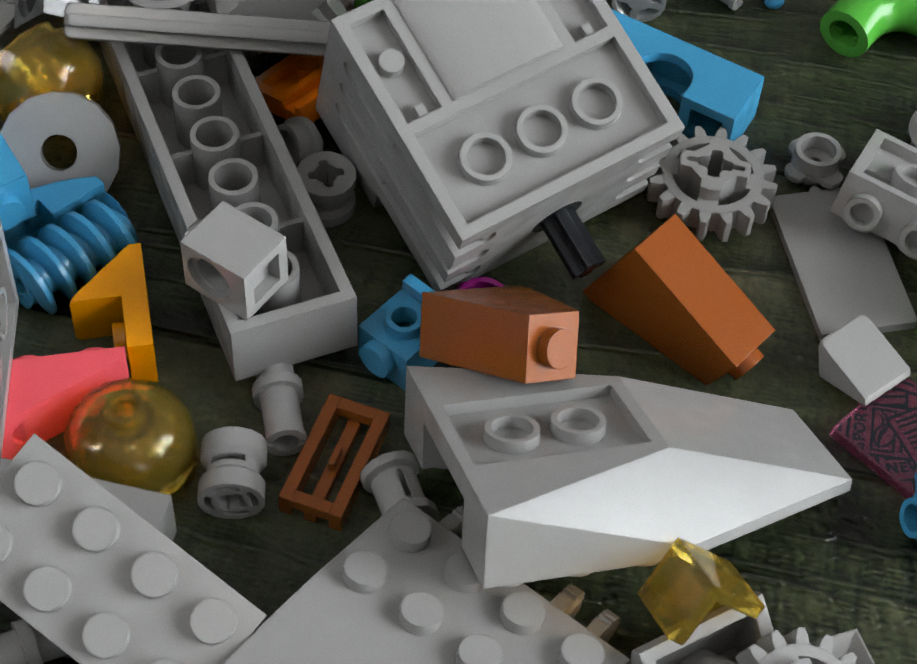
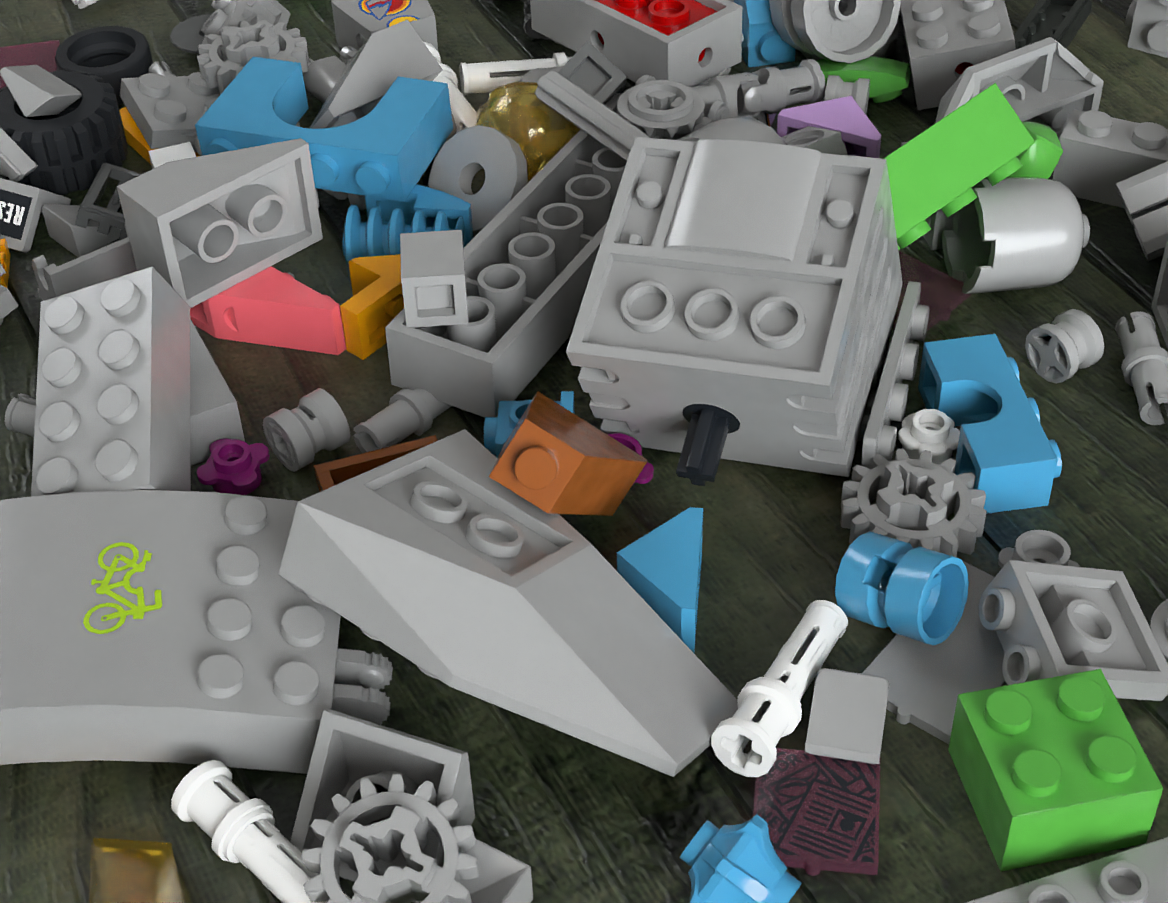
camera: 55 degrees right, 10 degrees down
clear yellow cylinder [63,377,200,495] -> none
dark orange slope [583,214,775,386] -> none
clear yellow panel [637,537,765,645] -> none
none -> magenta plate [197,438,270,495]
none -> dark azure slope [617,507,703,654]
none -> white pin [711,600,848,777]
none -> dark azure wheel [835,531,969,646]

